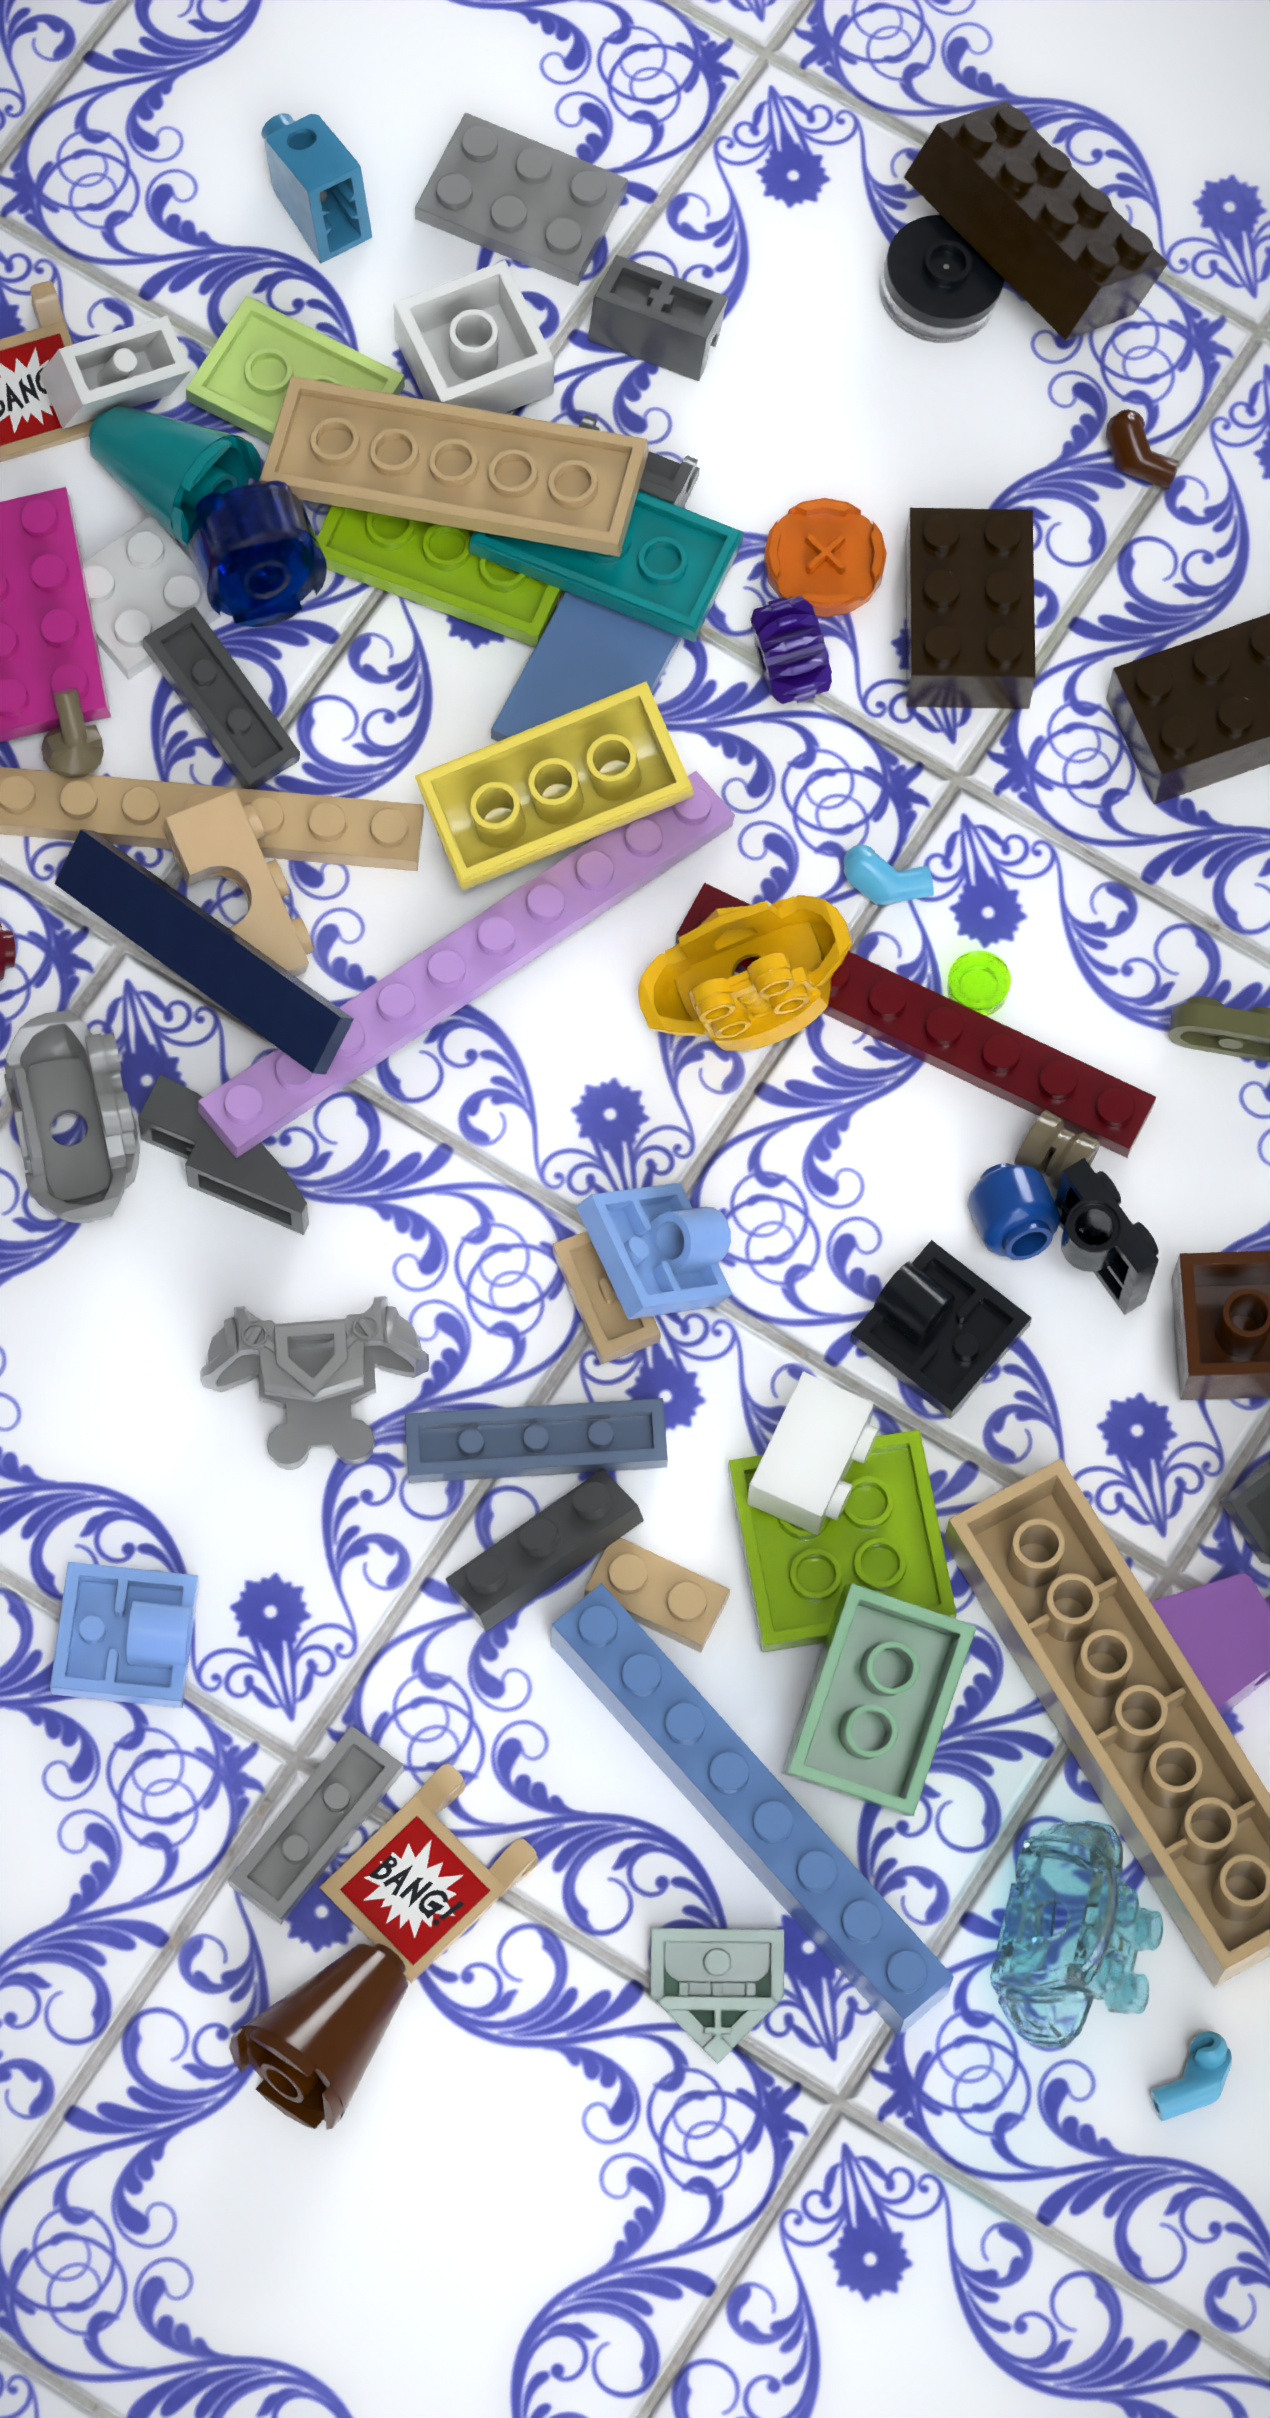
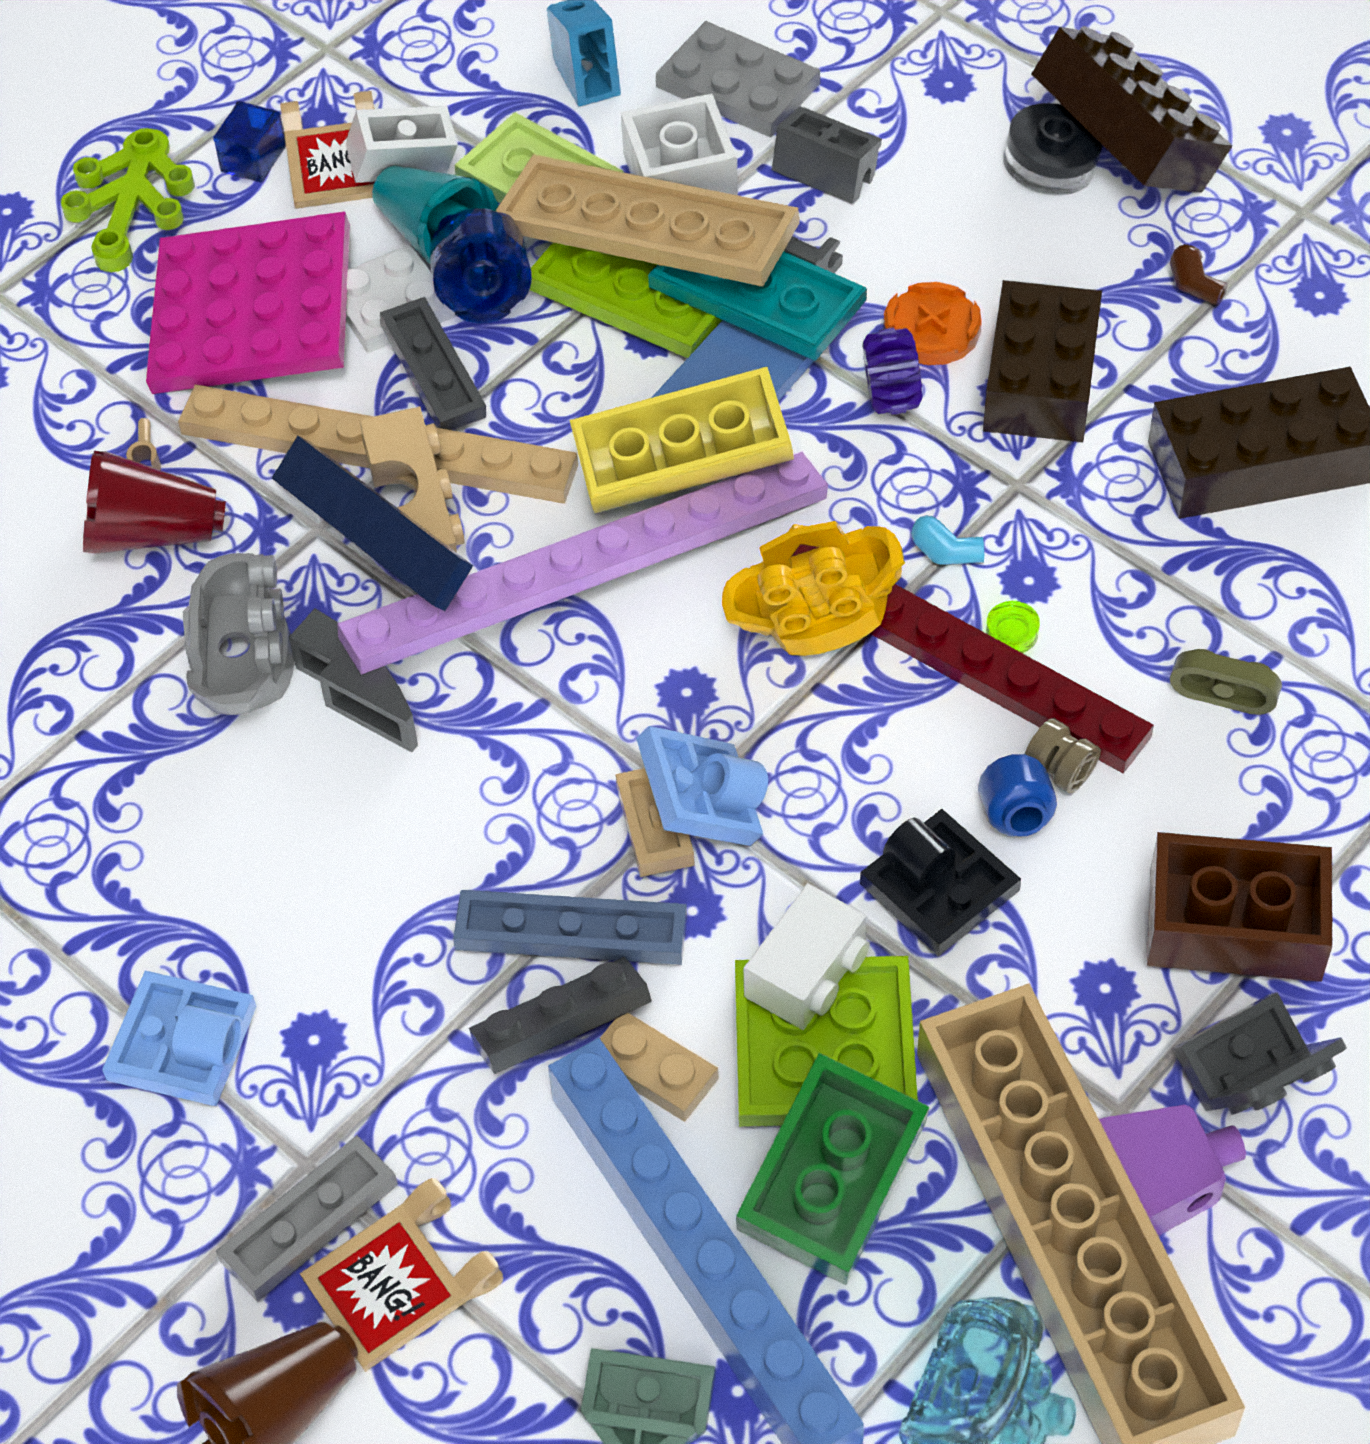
camera: 15 degrees right, 15 degrees down
dark tan plate [41,688,104,777] -> none
light grey piece [200,1296,429,1470] -> none
black plate [1055,1158,1159,1315] -> none

